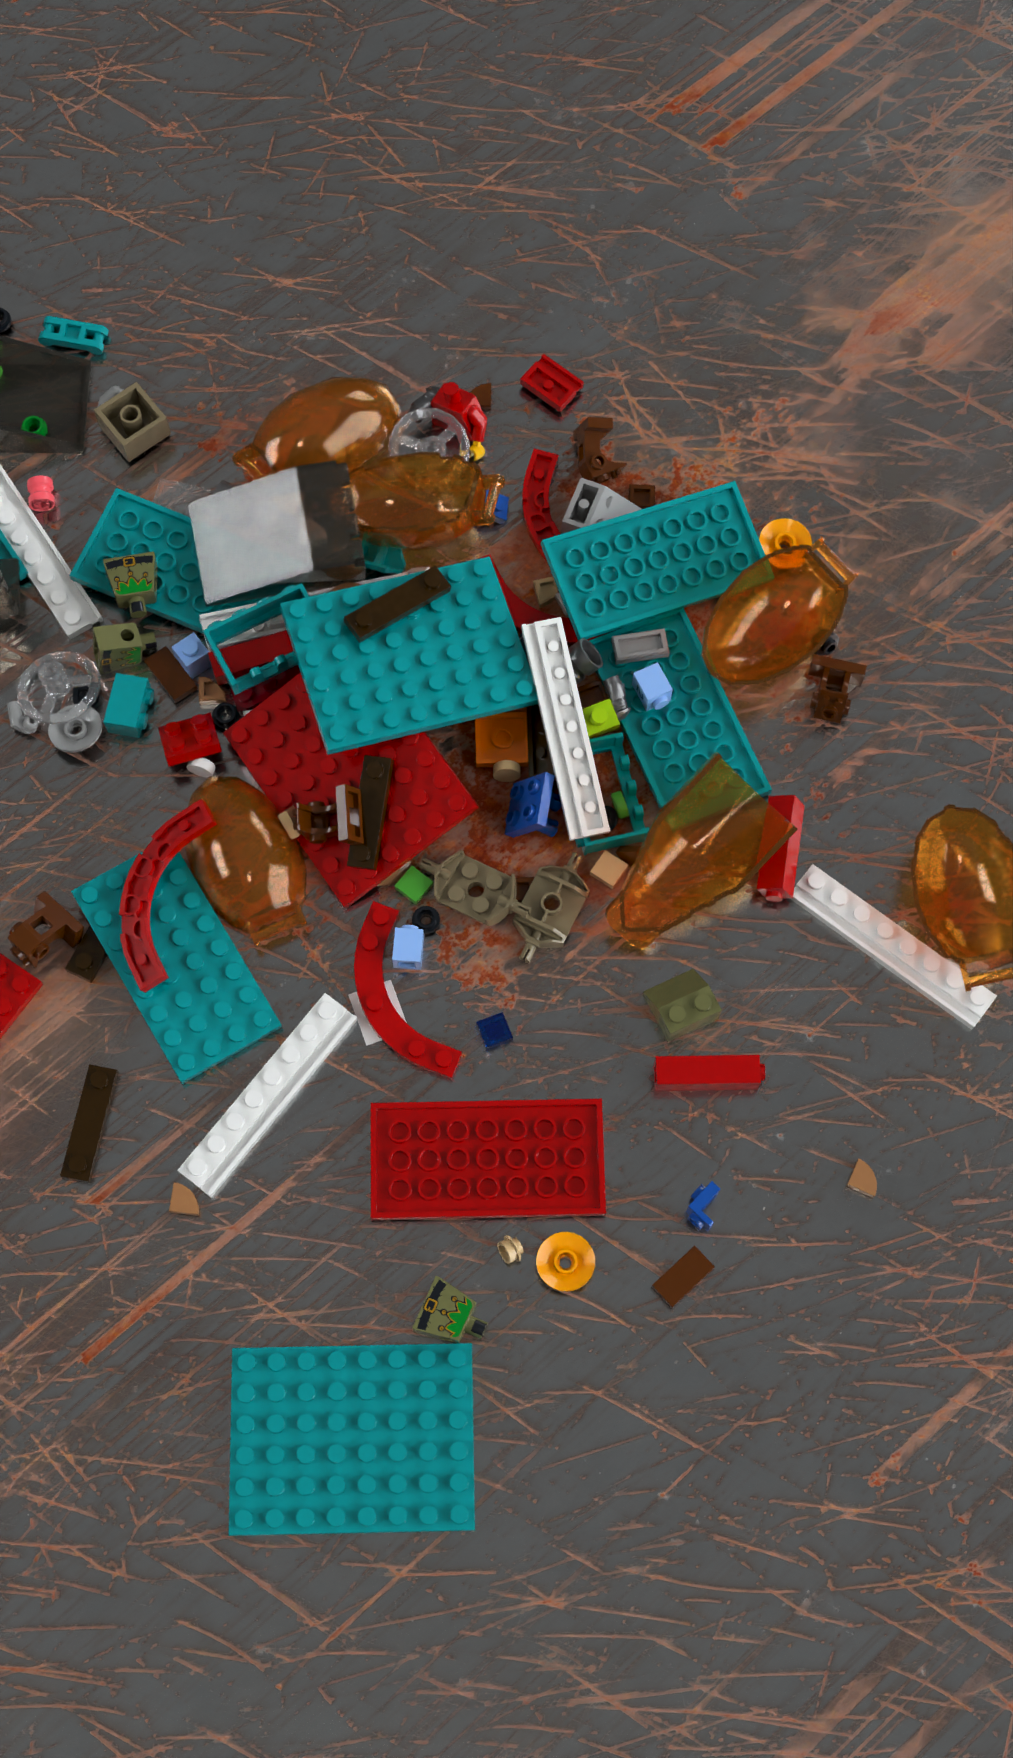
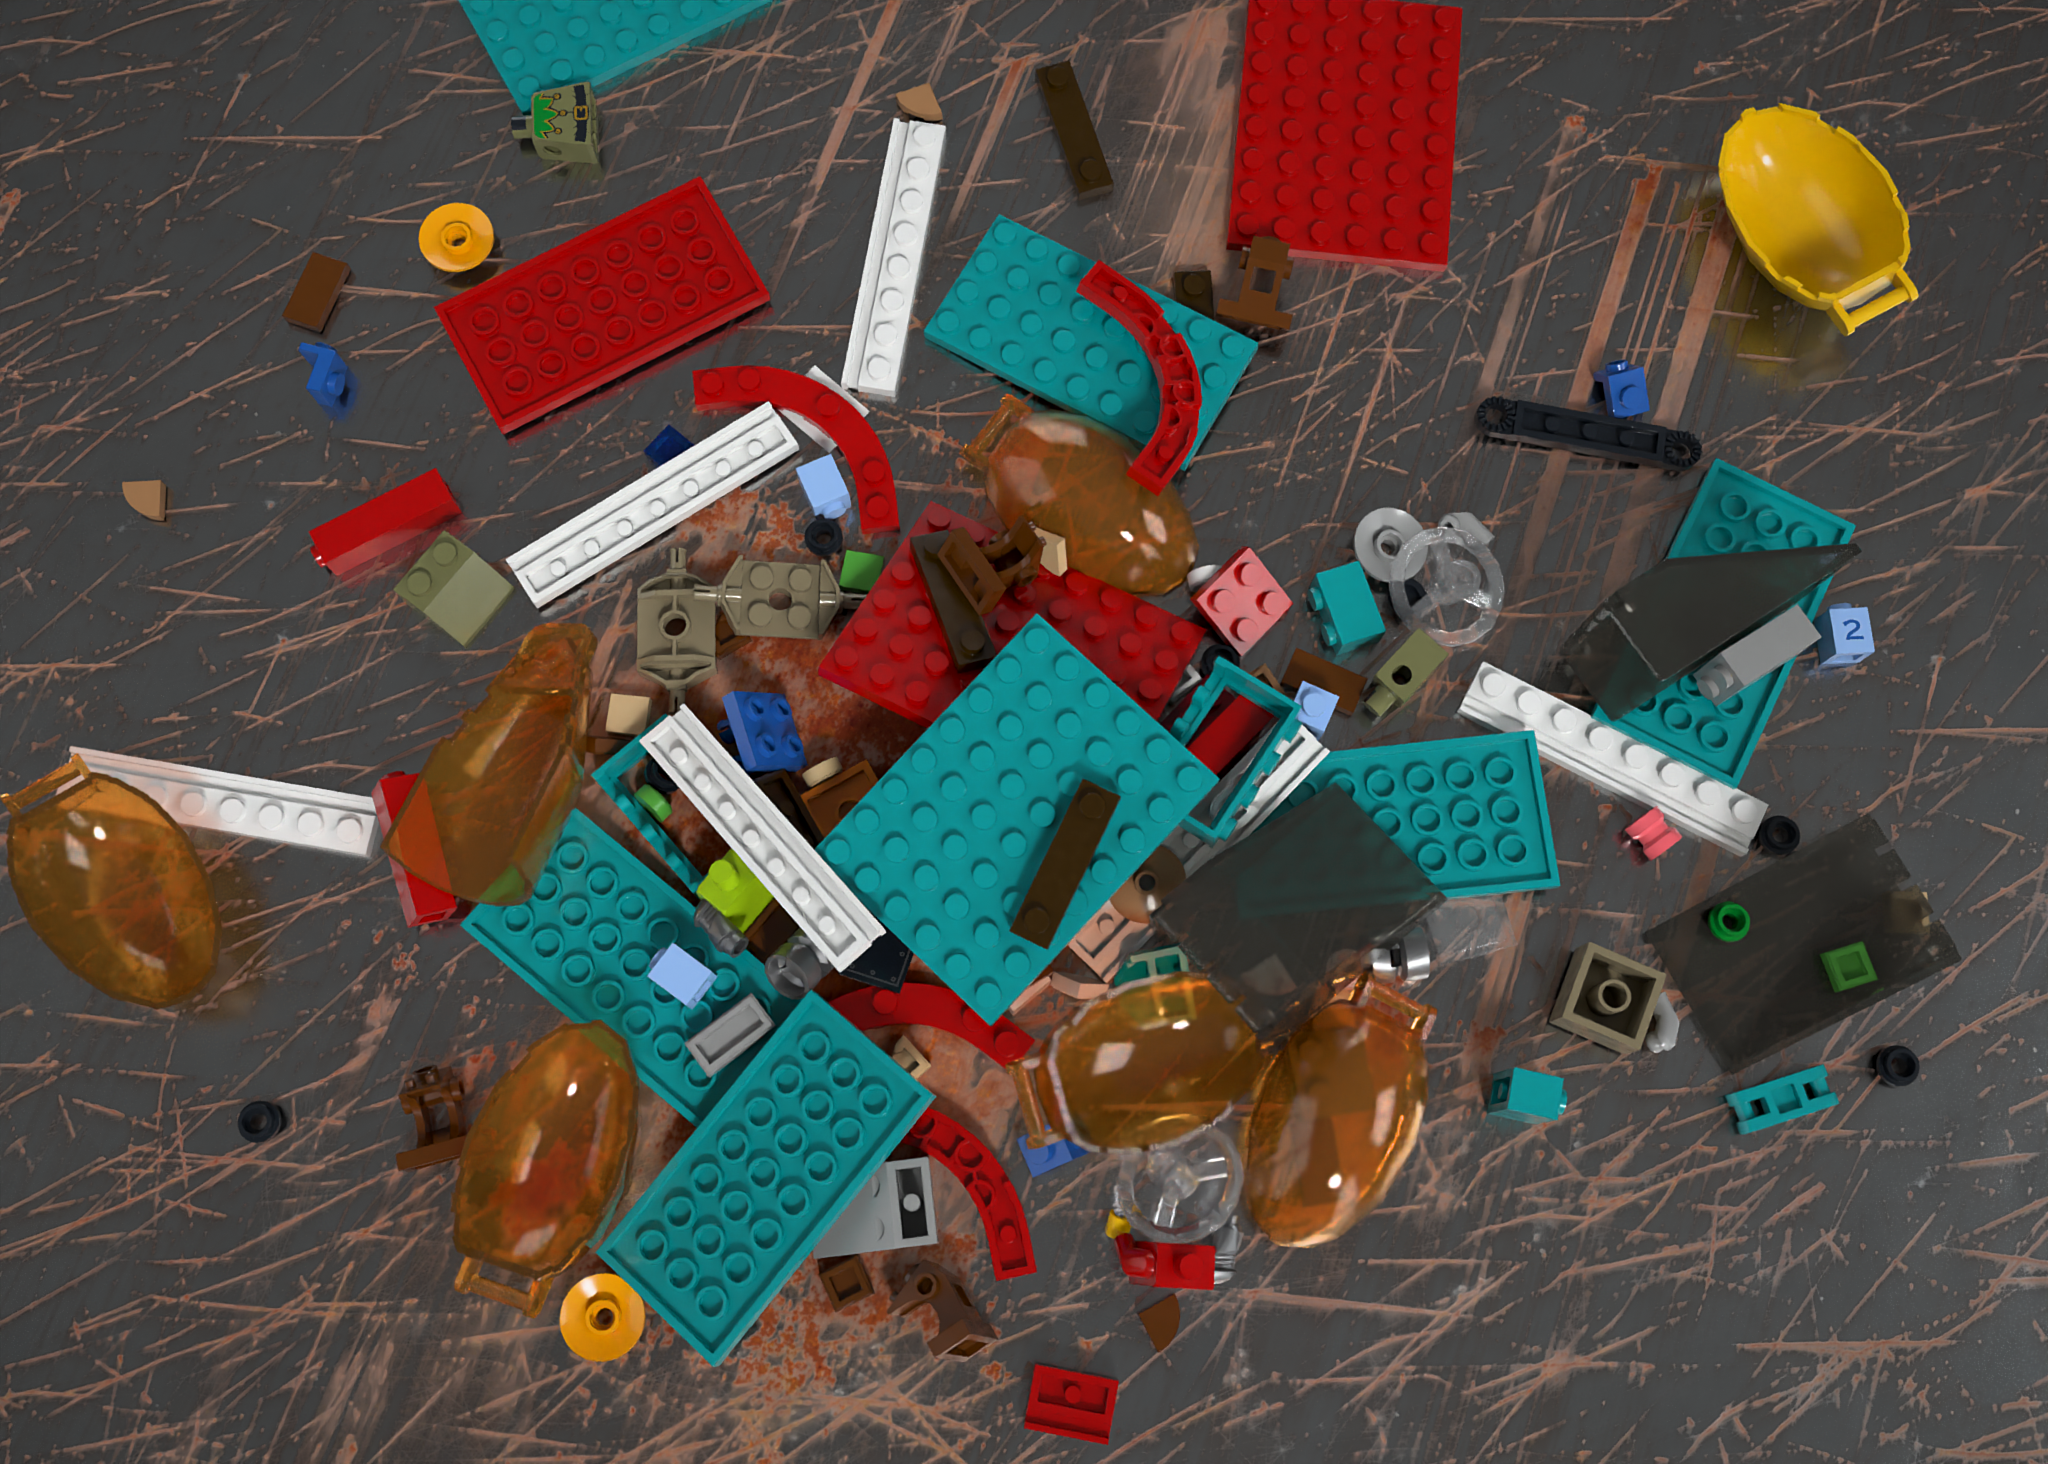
camera: 150 degrees right, 5 degrees up
olive torso [103,552,157,618] -> none
tan plate [497,1235,523,1264] -> none
none -> black plate [238,1101,281,1143]
none -> white plate [506,401,799,608]
none -> teal brick [1487,1067,1567,1124]

